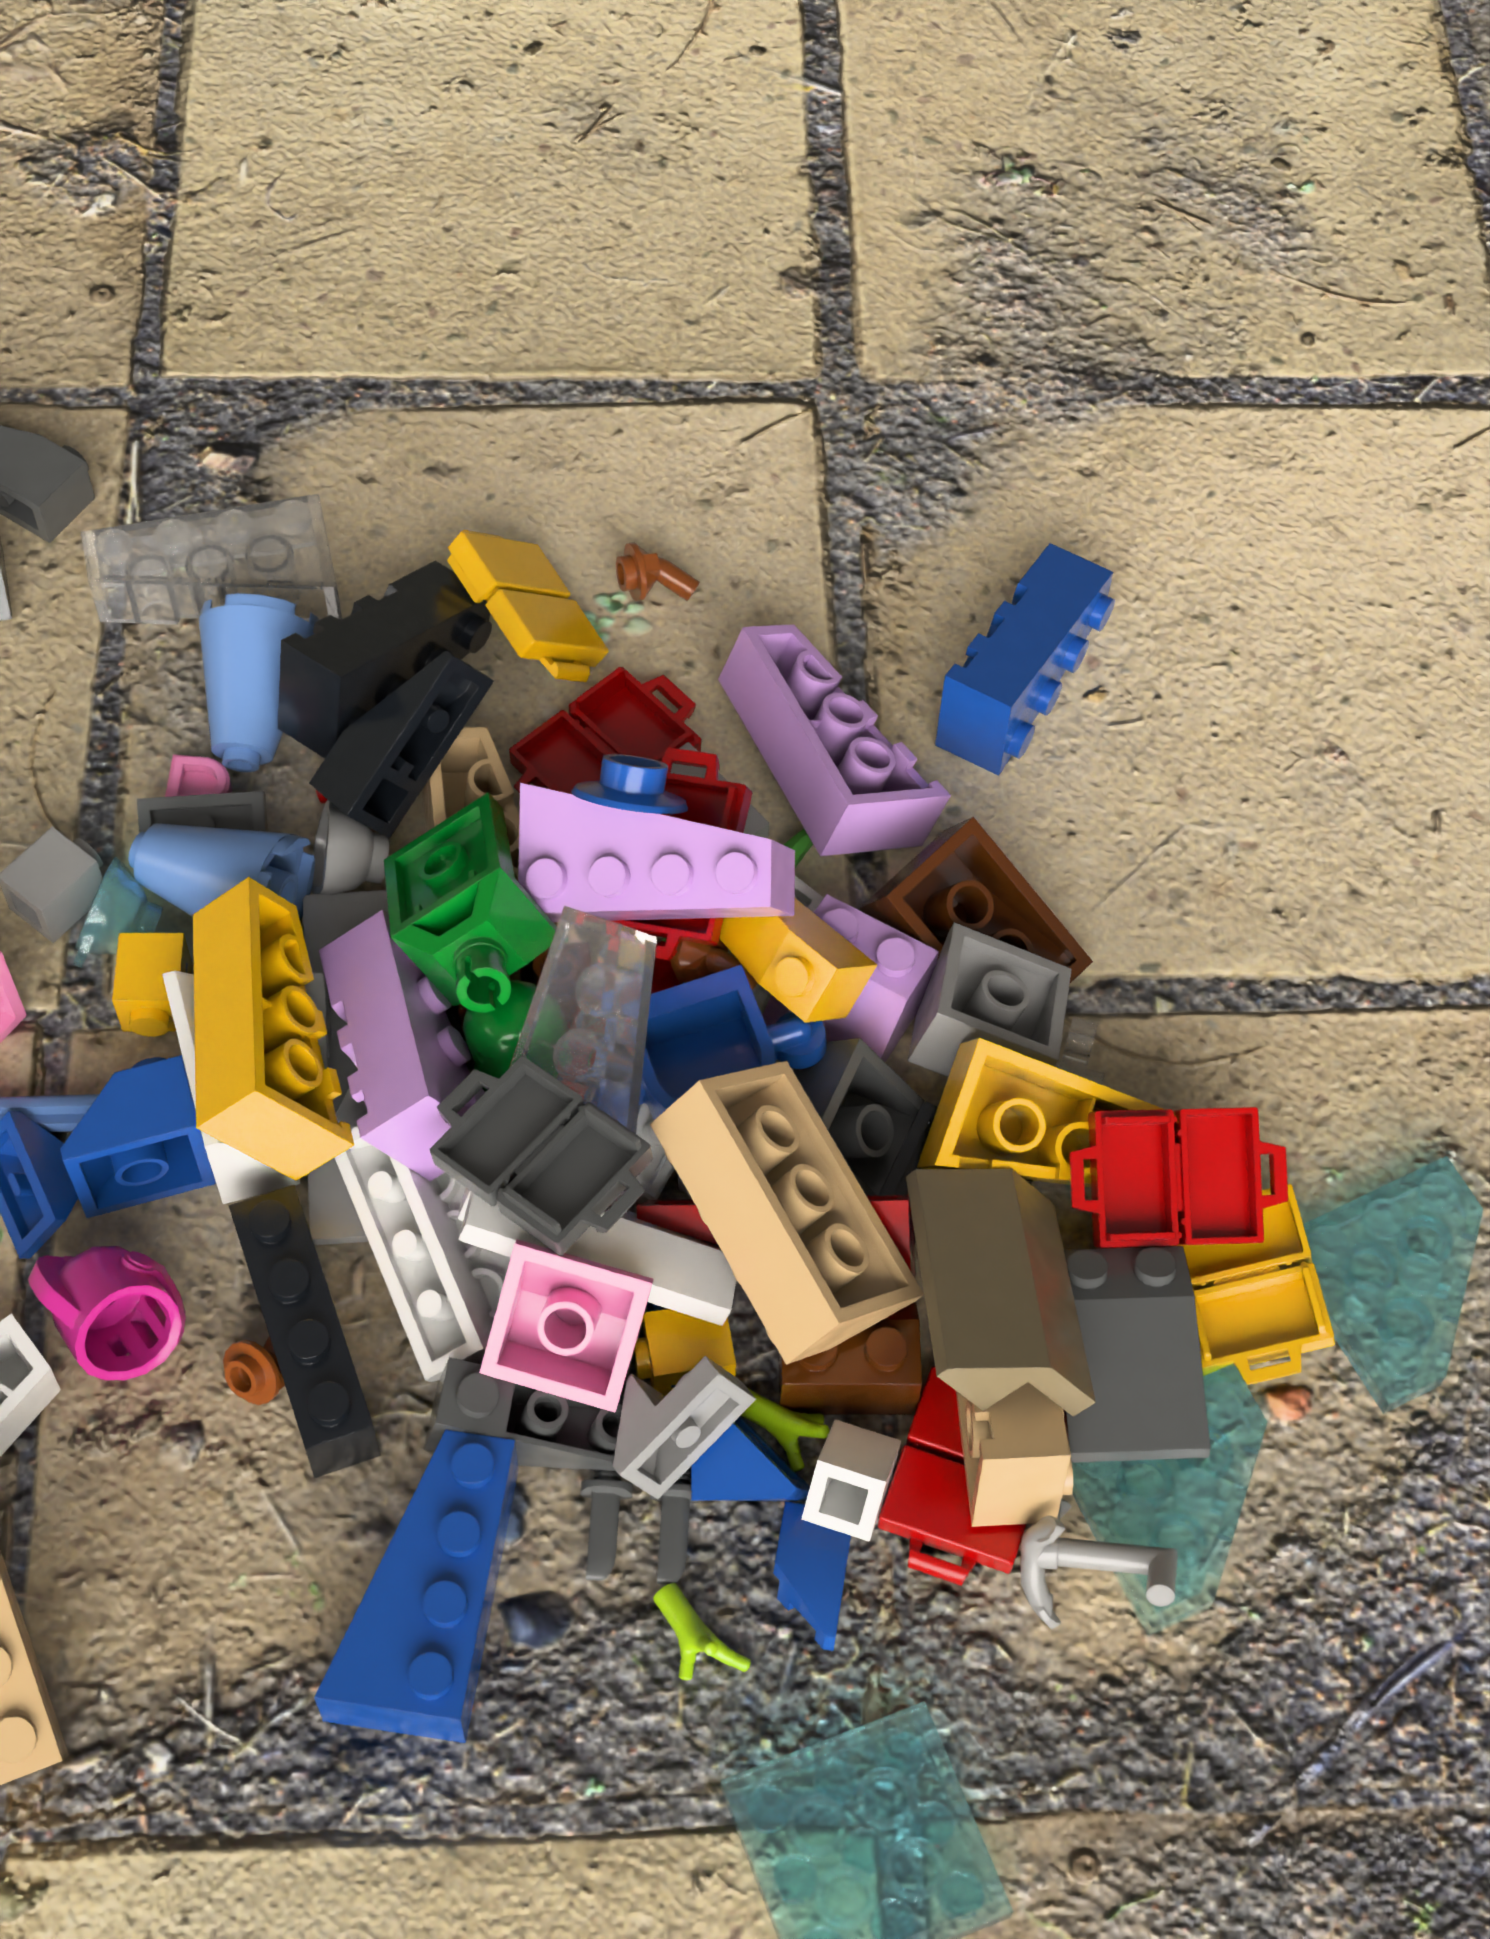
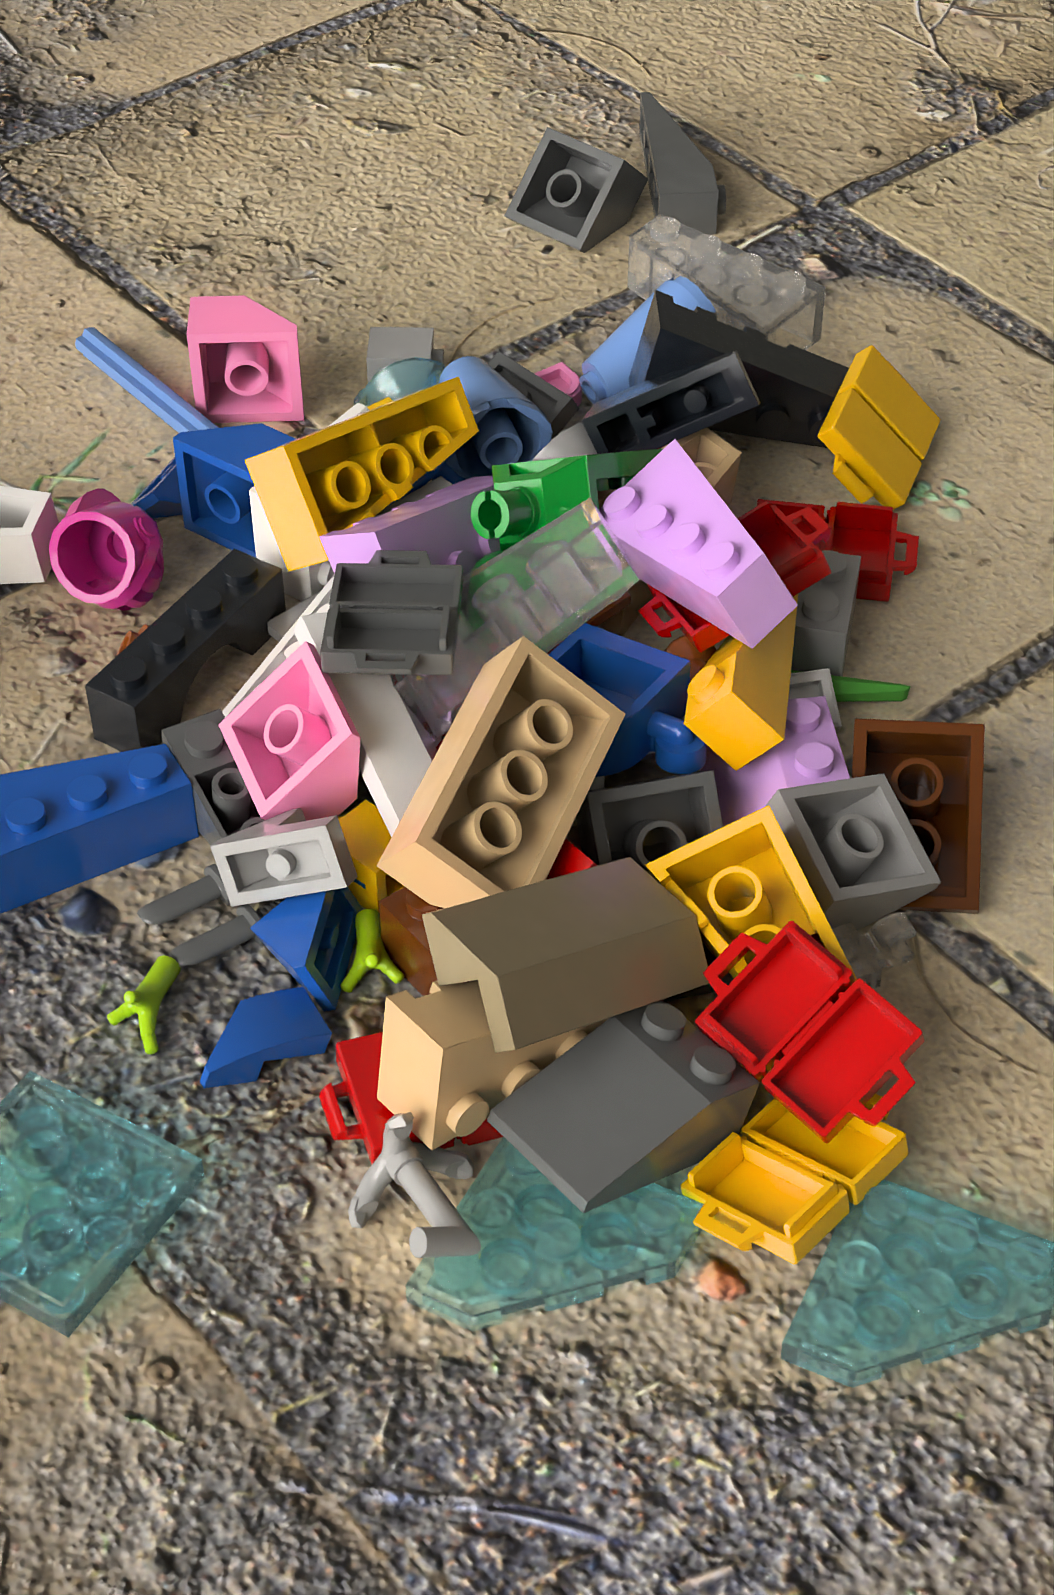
camera: 55 degrees right, 15 degrees down
blue piece [571,754,688,814] -> none
dark orange plate [616,542,700,601] -> none
lavender wedge [718,624,951,856] -> none
white brick [802,1419,901,1541] -> none

